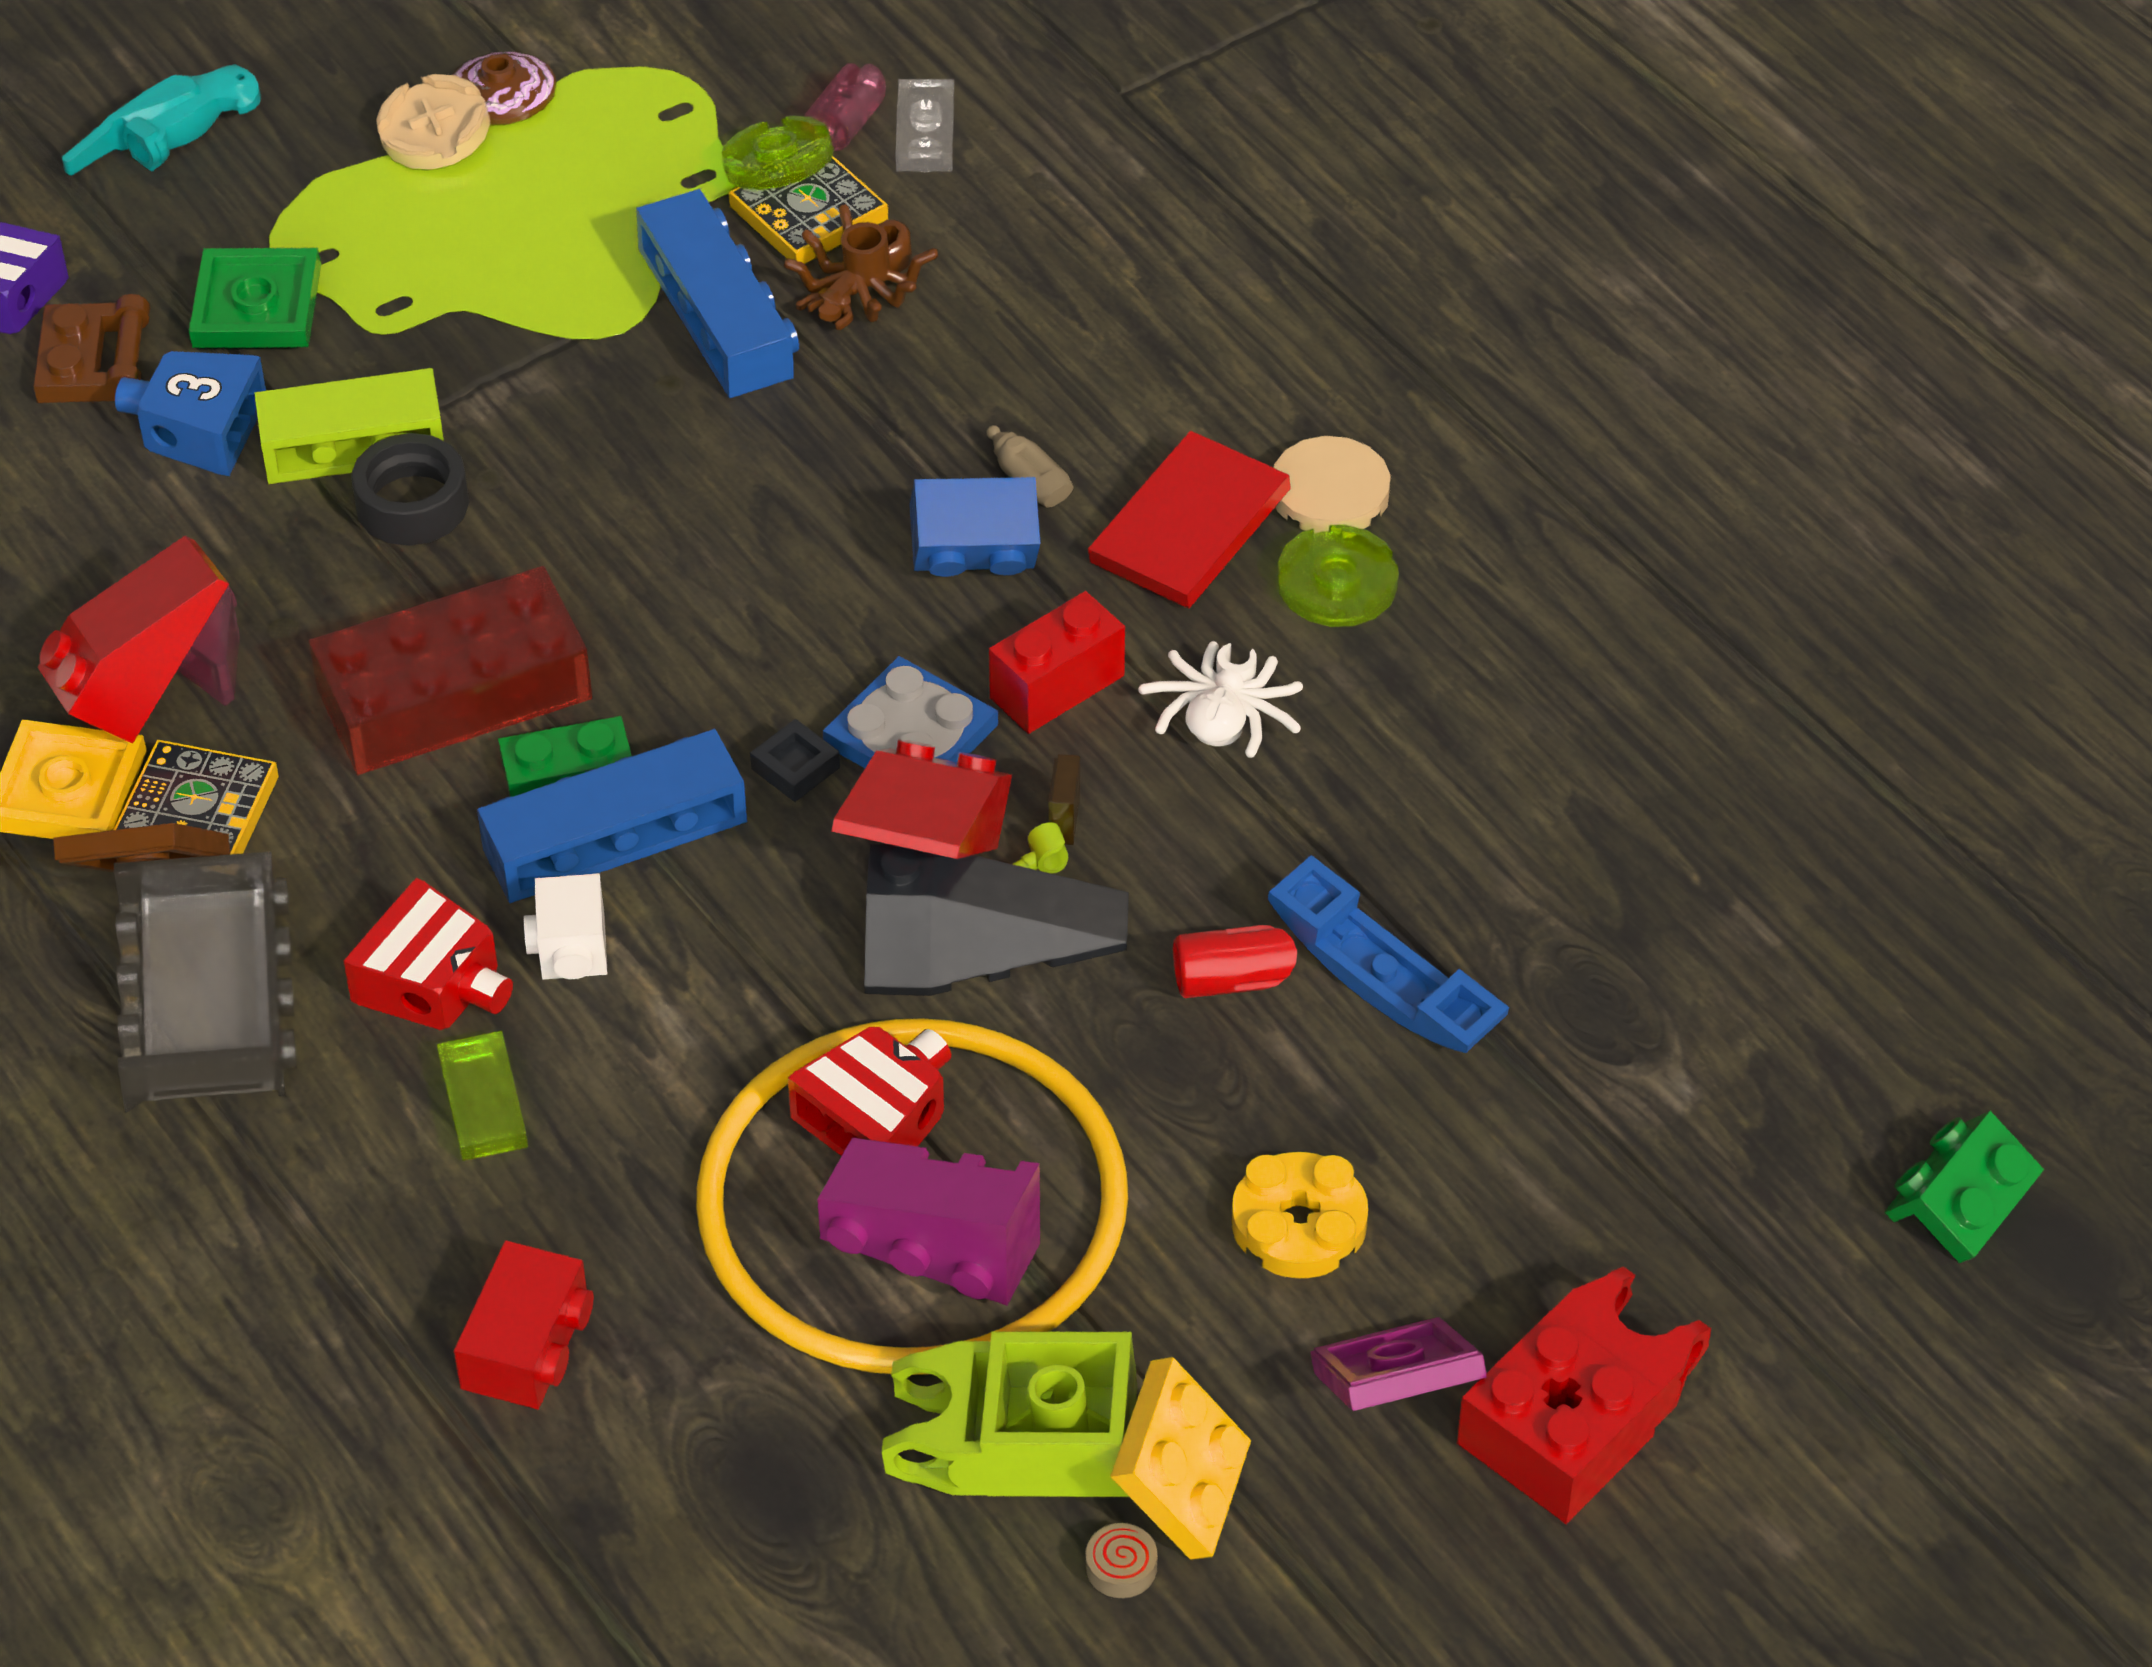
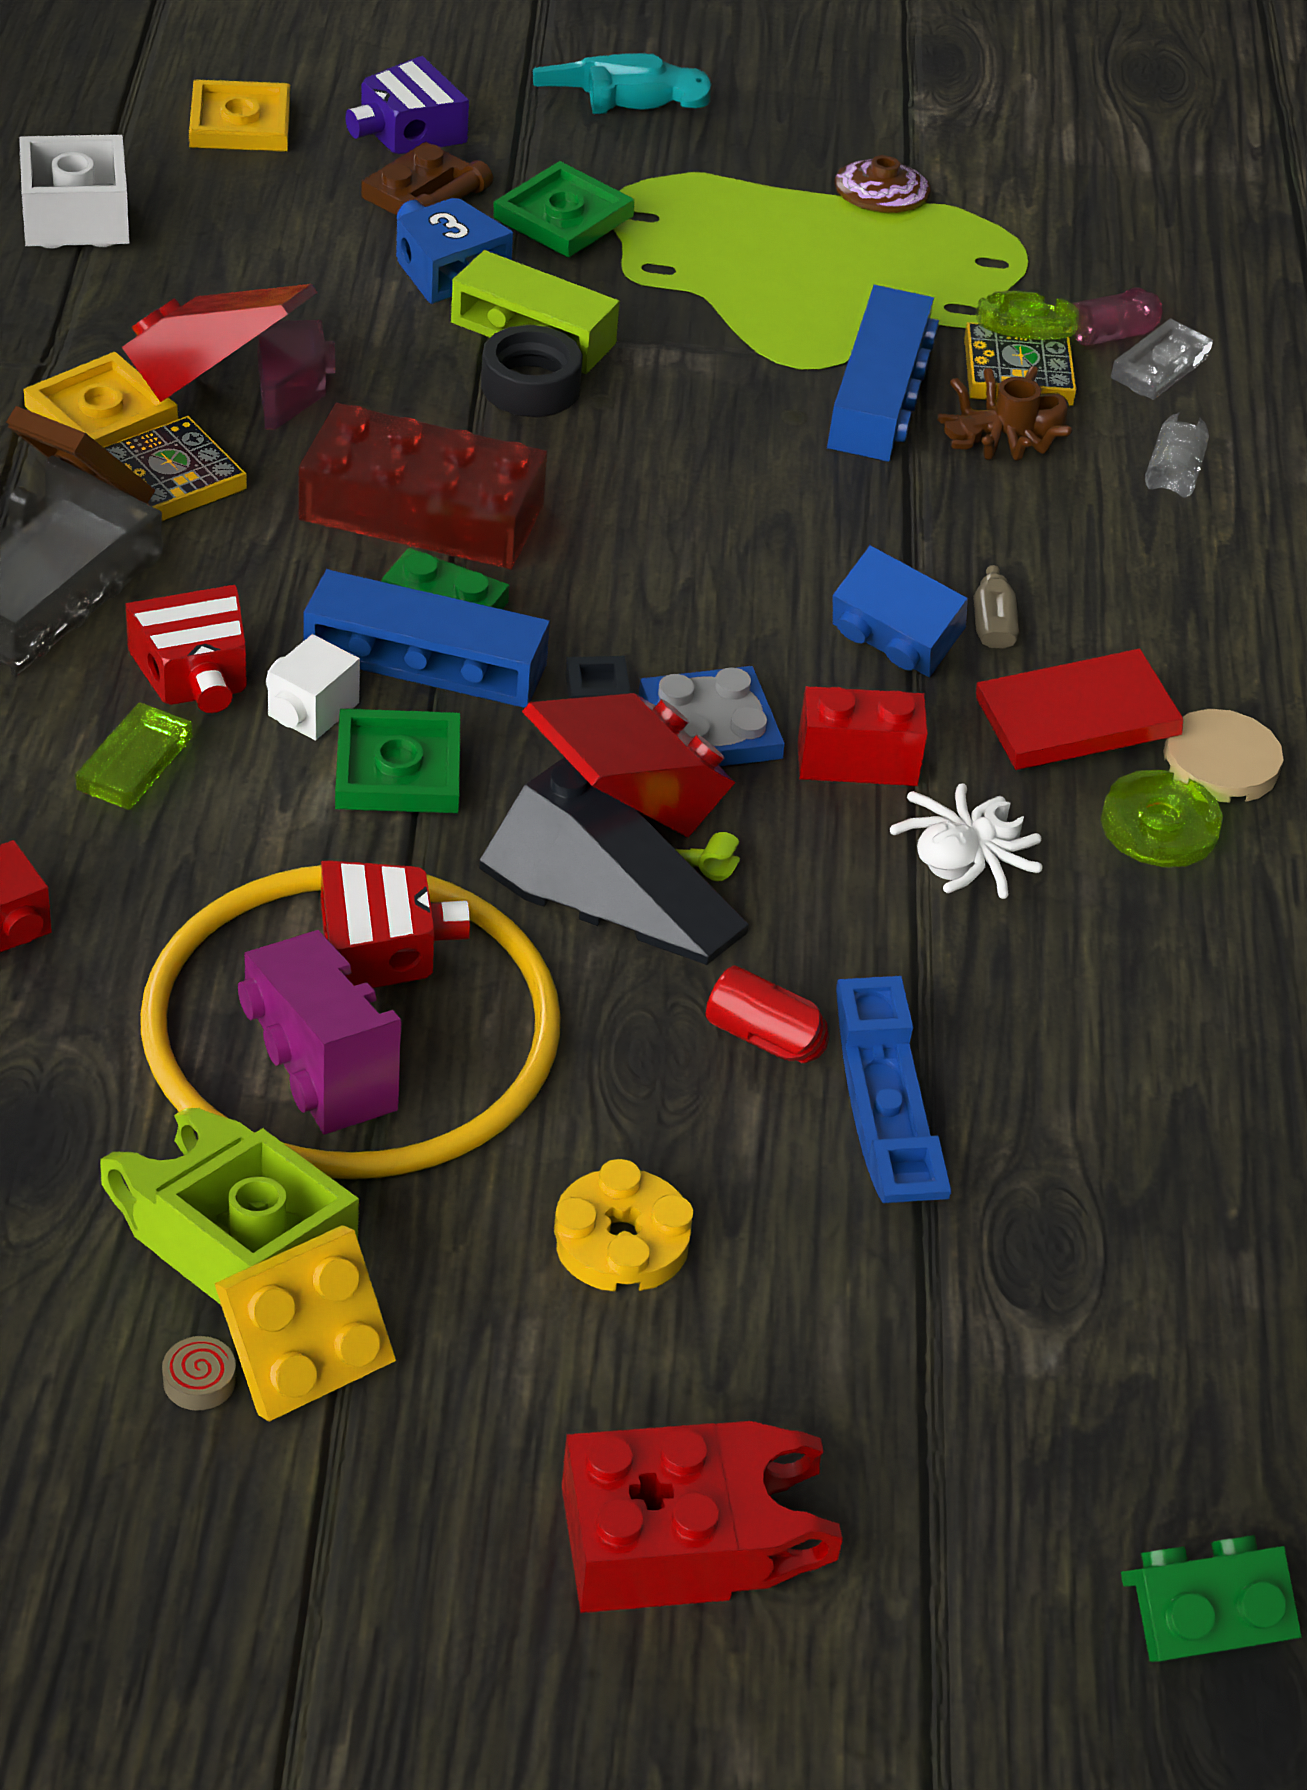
camera: 35 degrees right, 5 degrees down
tan tile [376,74,490,170] -> none
dark brown tile [1049,754,1080,845] -> none
magenta tile [1310,1317,1487,1411] -> none
none -> green plate [335,709,460,813]
none -> clear piece [1145,412,1209,498]

